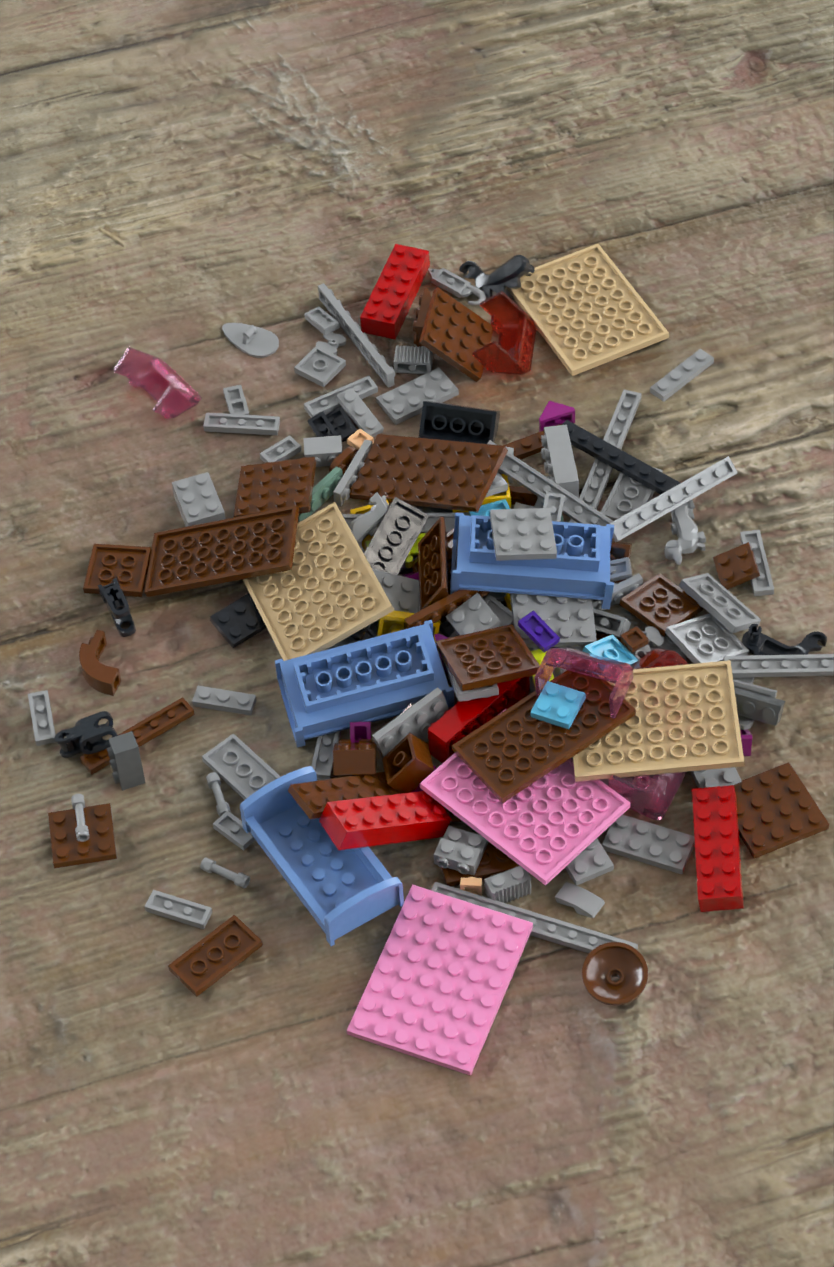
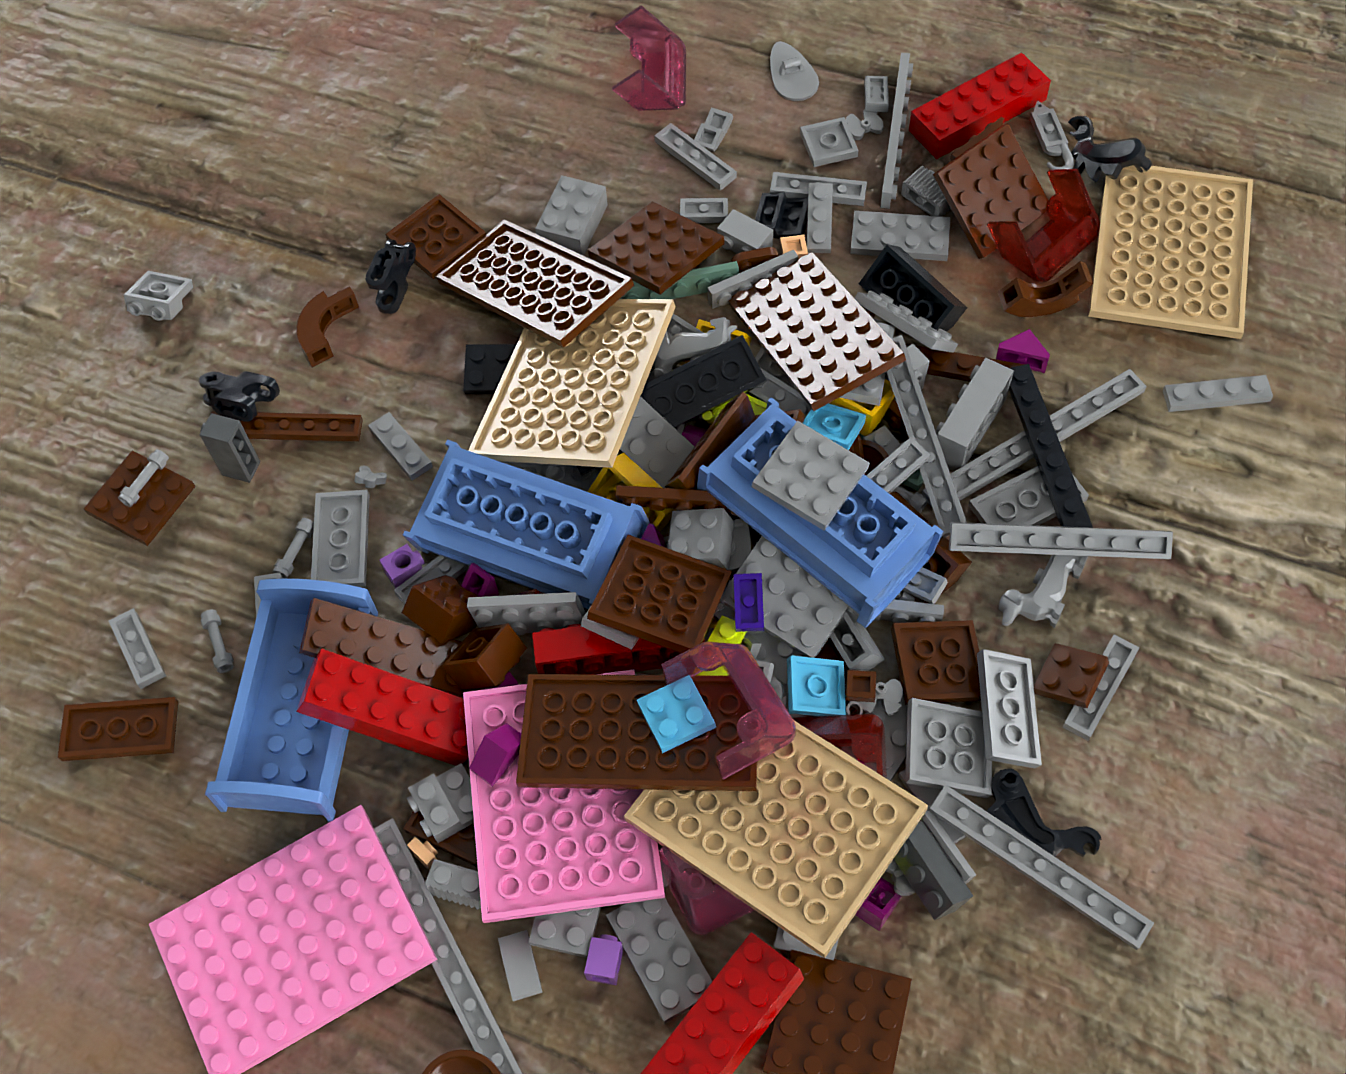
camera: 40 degrees right, 10 degrees up
light grey plate [28,690,56,746] -> none
none -> light grey piece [354,465,387,488]
none -> medium lavender brick [379,544,425,589]
none -> magenta slope [469,723,521,787]
none -> medium lavender brick [584,934,624,985]
none -> light grey plate [855,291,958,353]
none -> reddish brown arch [998,261,1093,317]

